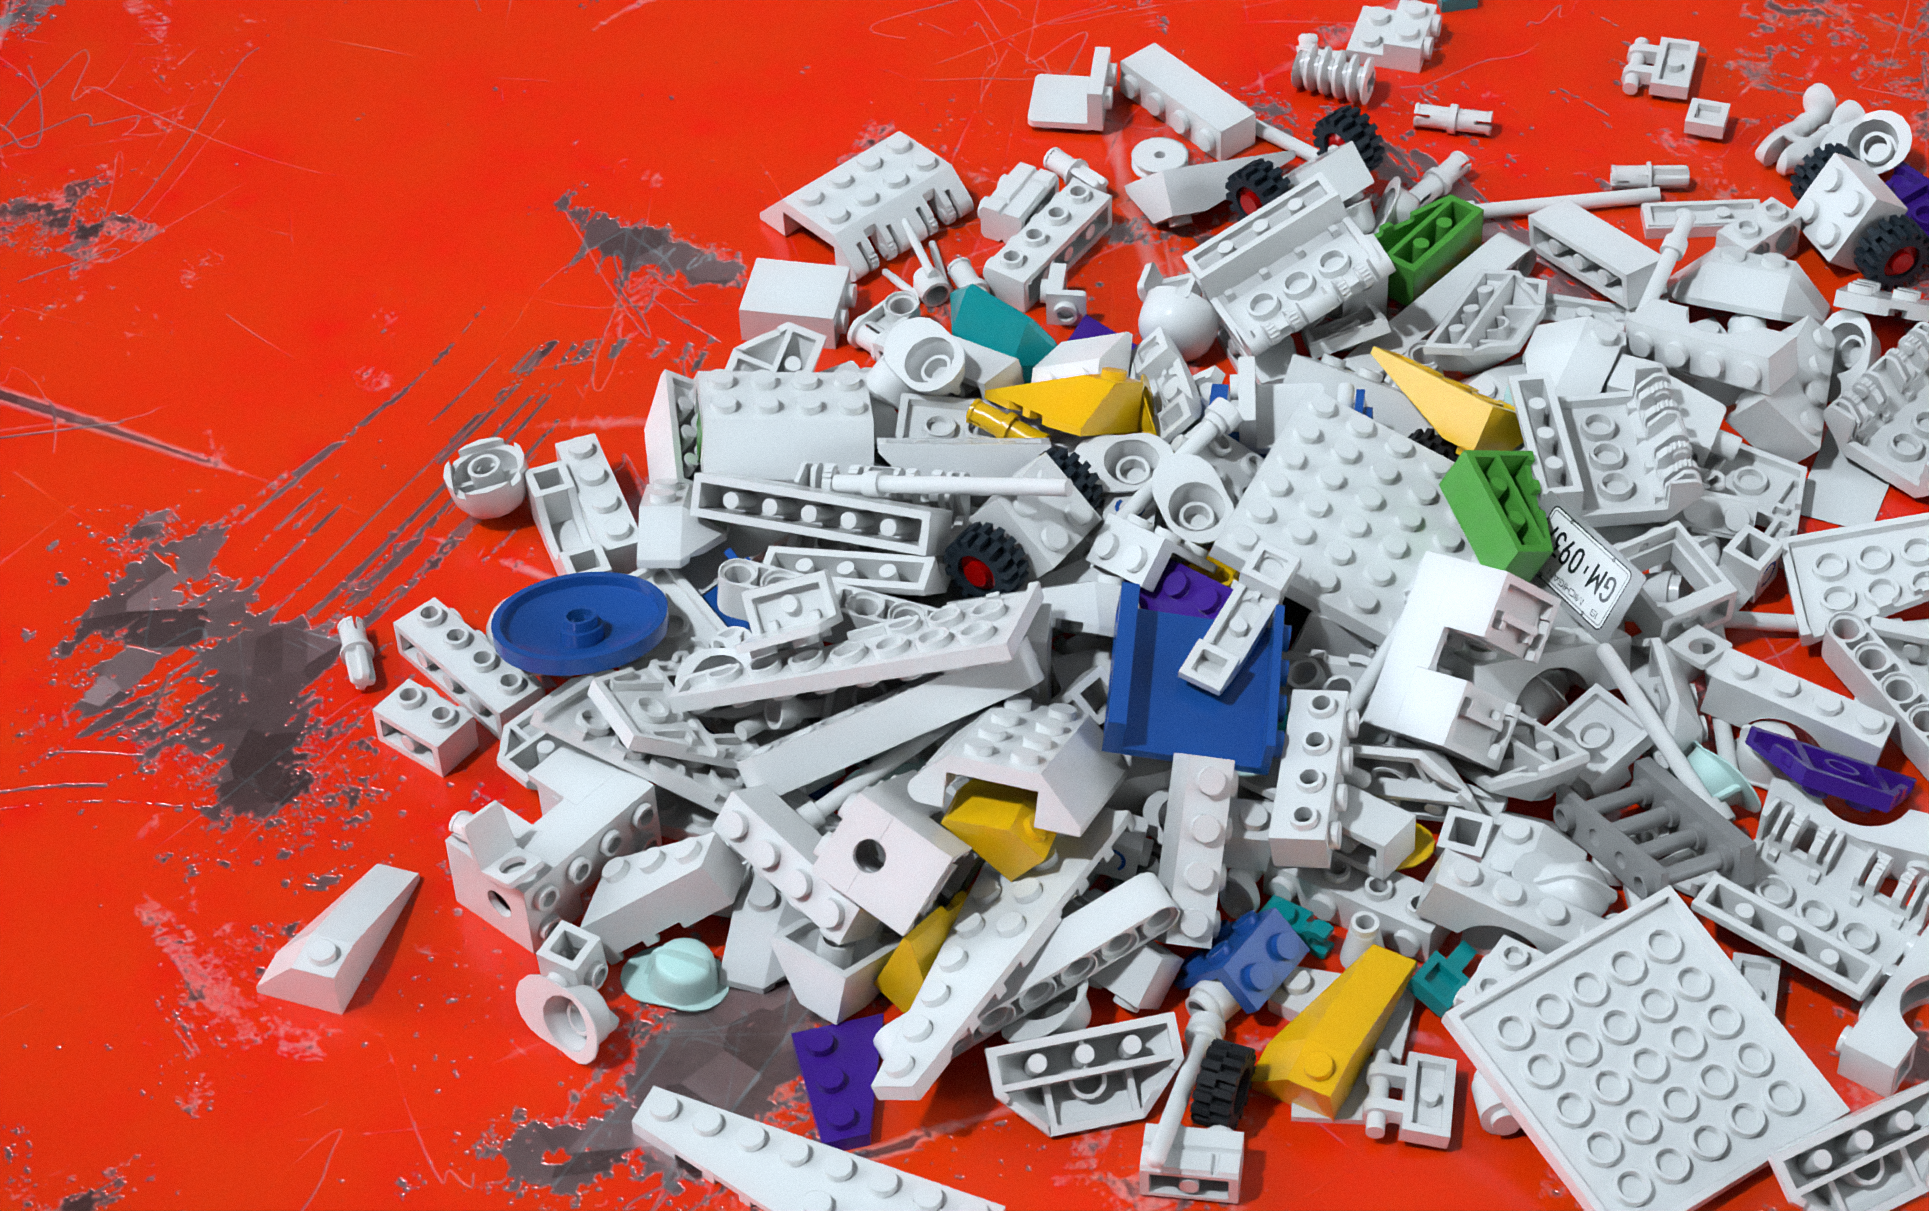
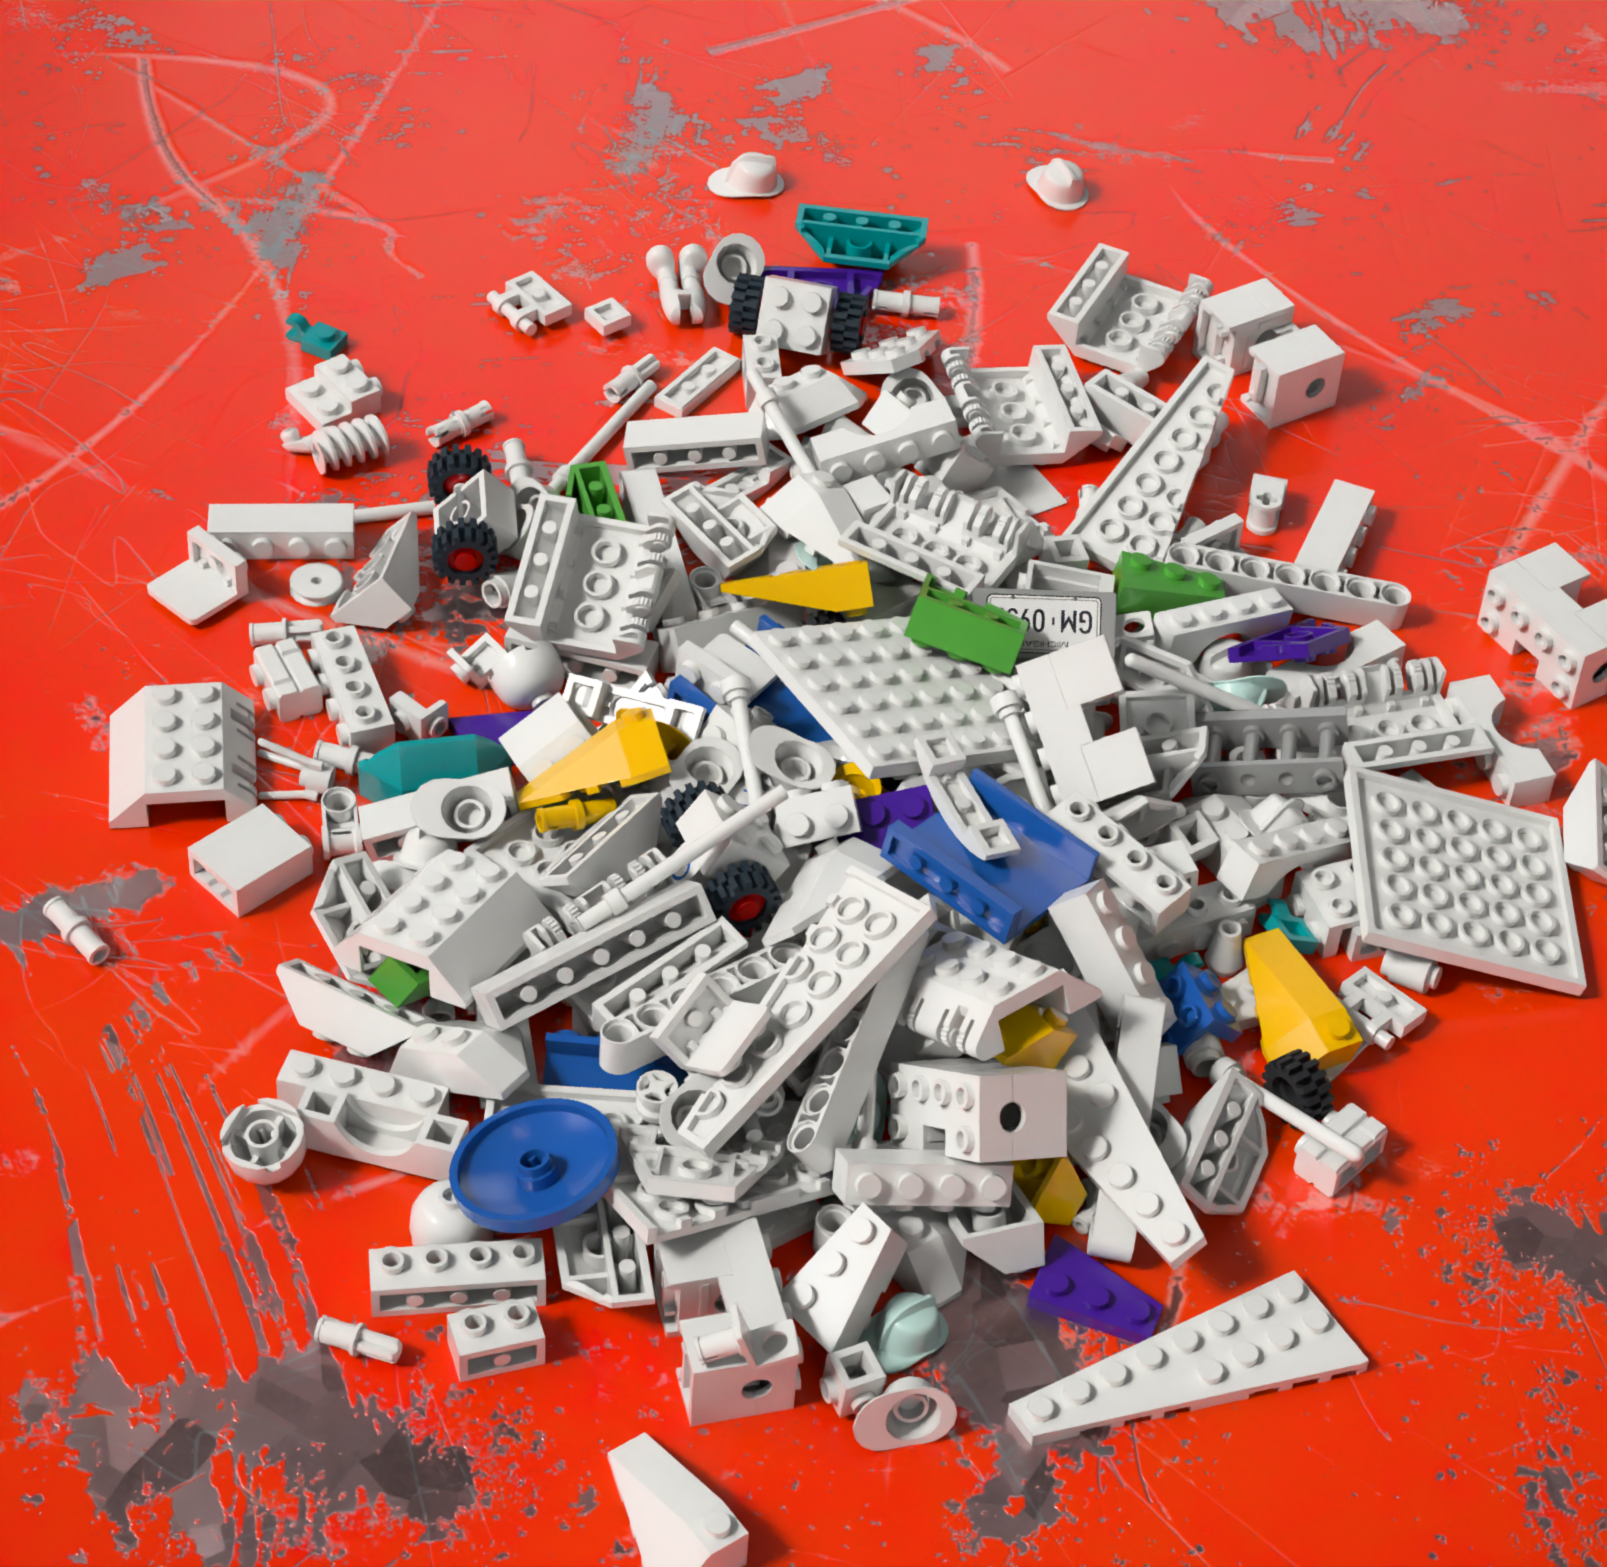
camera: 60 degrees left, 0 degrees up
none -> white pin [43,896,111,966]
none -> bright green wedge [1112,551,1225,627]

